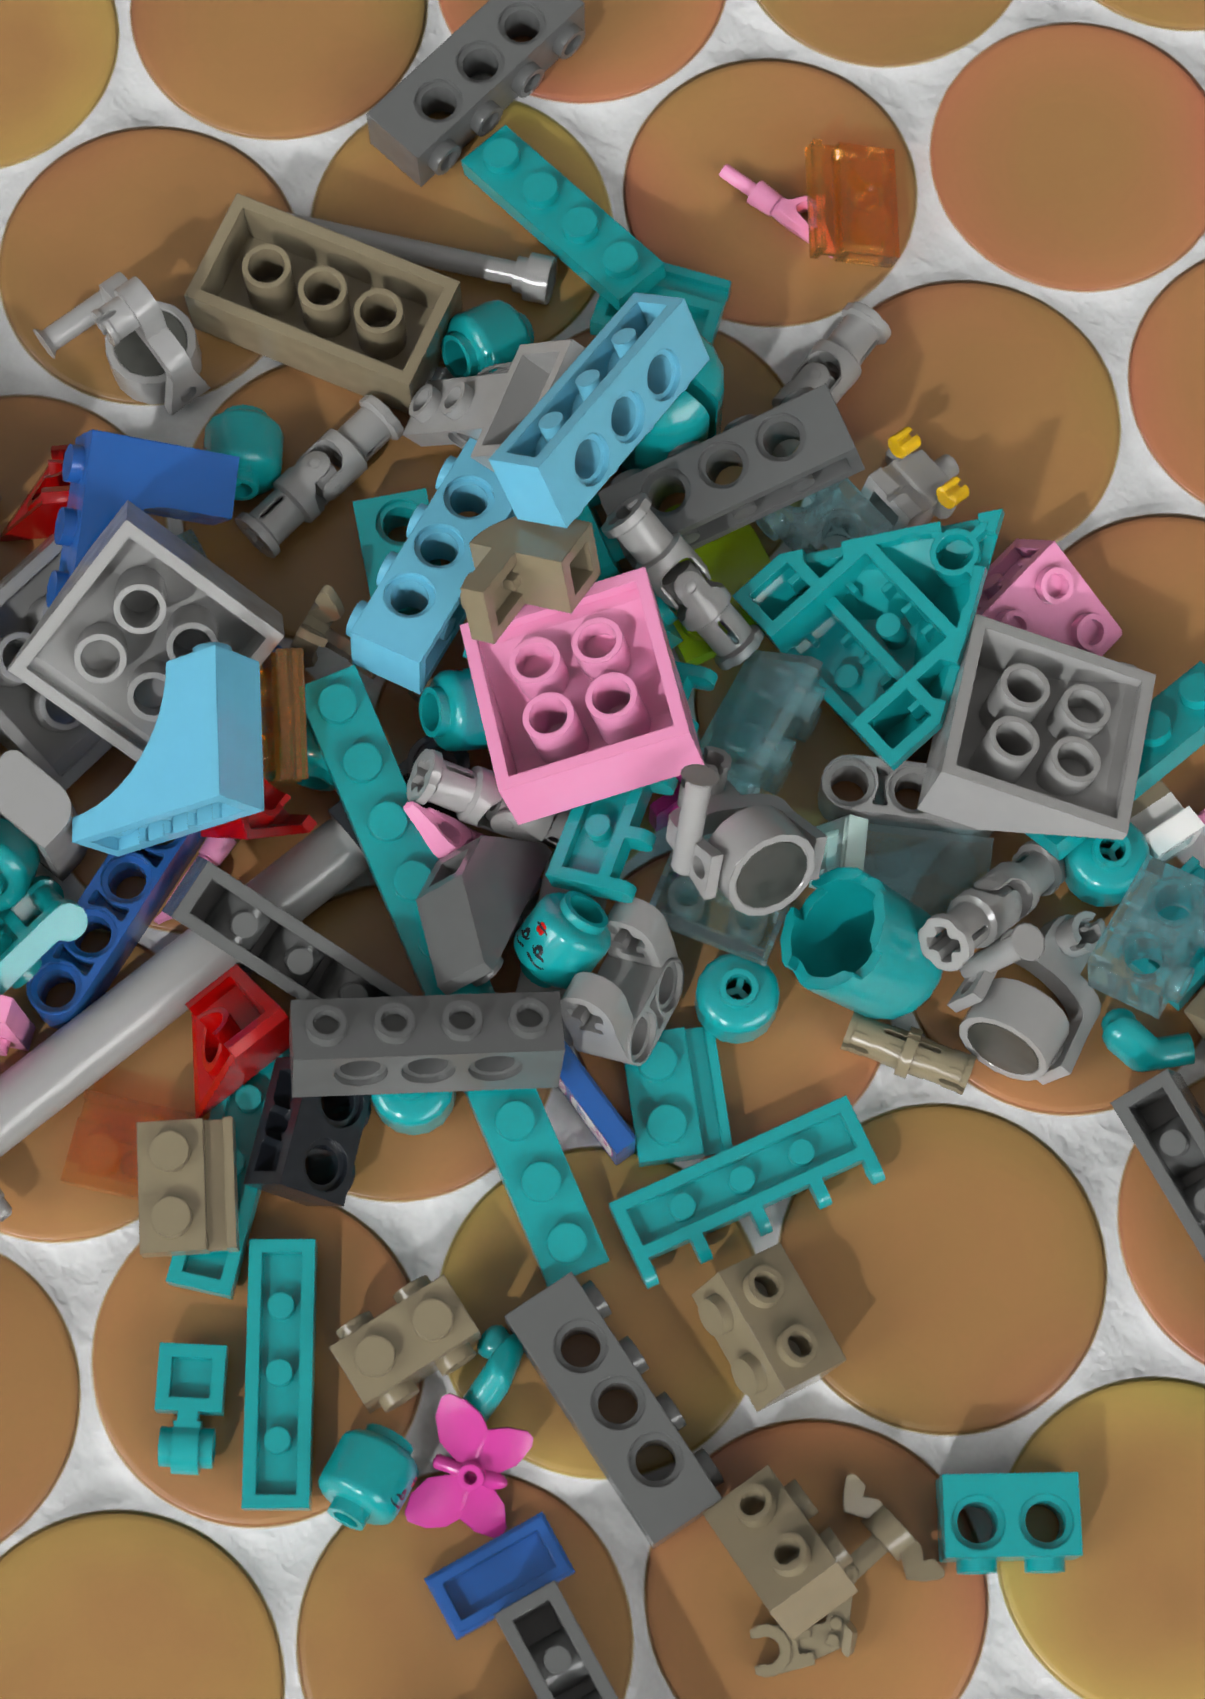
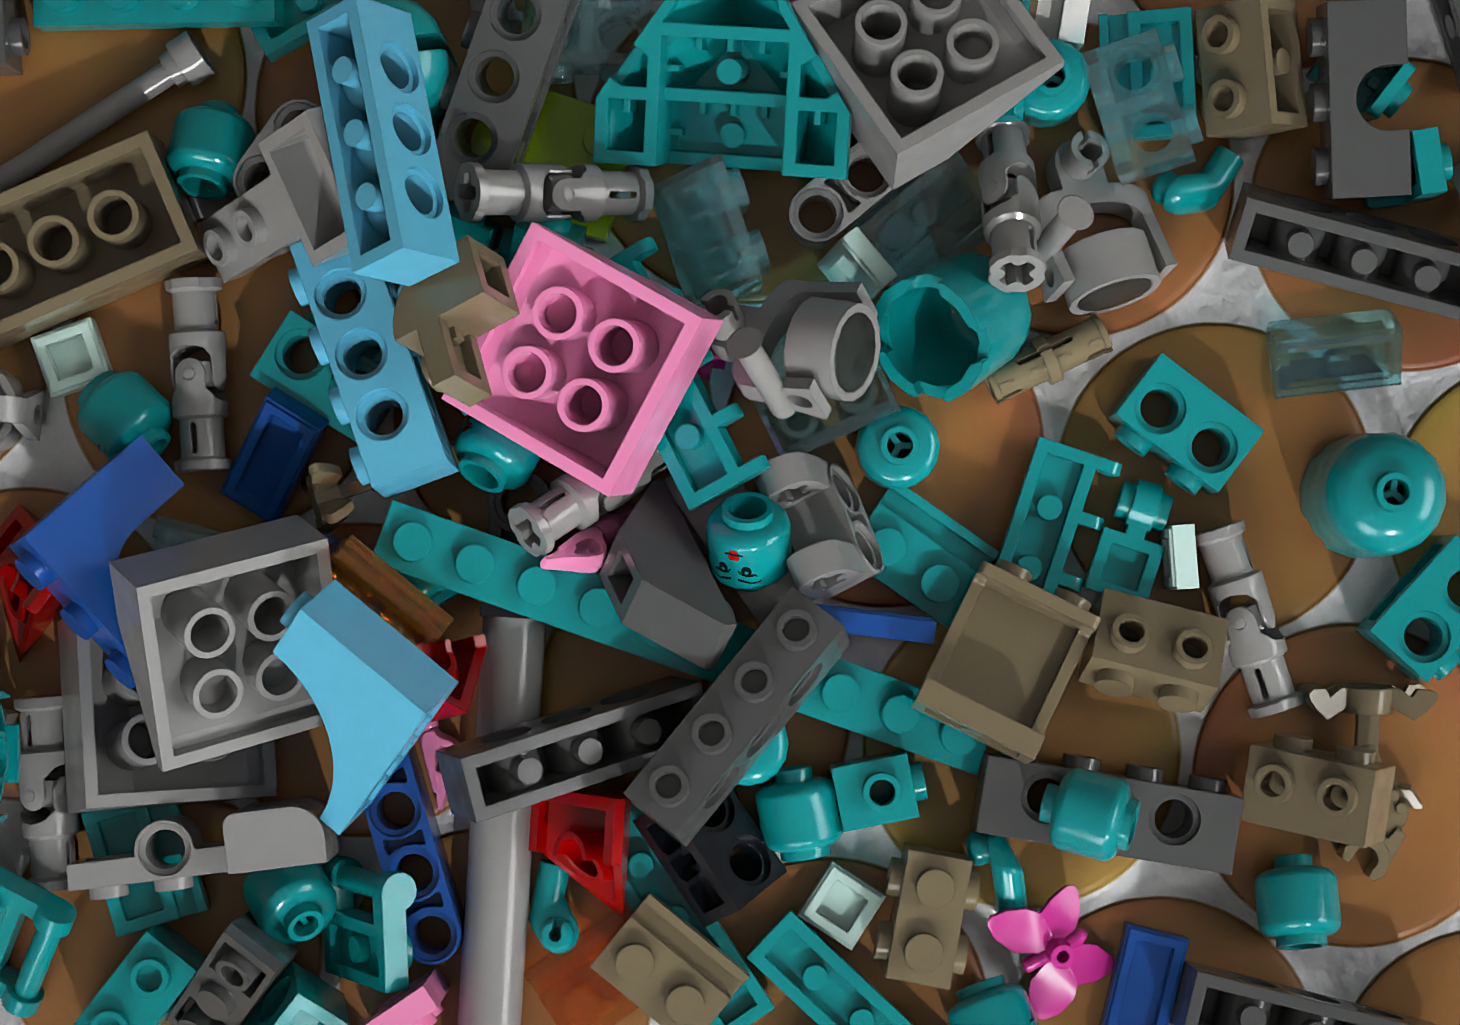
camera: 45 degrees left, 15 degrees up
none -> light aqua tile [30,317,113,399]
none -> blue tile [220,387,330,522]
none -> teal arm [528,860,579,954]
none -> teal head [755,764,843,862]
none -> light aqua tile [797,860,886,950]
none -> teal brick [829,749,928,832]
none -> dark tan panel [910,559,1101,765]
none -> teal head [1039,767,1141,861]
none -> teal plate [1083,478,1173,599]
none -> teal brick [1107,353,1265,496]
none -> light aqua tile [1159,524,1199,590]
none -> light grey piece [1195,519,1306,719]
none -> teal head [1254,854,1342,950]
none -> clear light blue slope [1266,309,1403,399]
none -> teal cylinder [1300,432,1446,558]

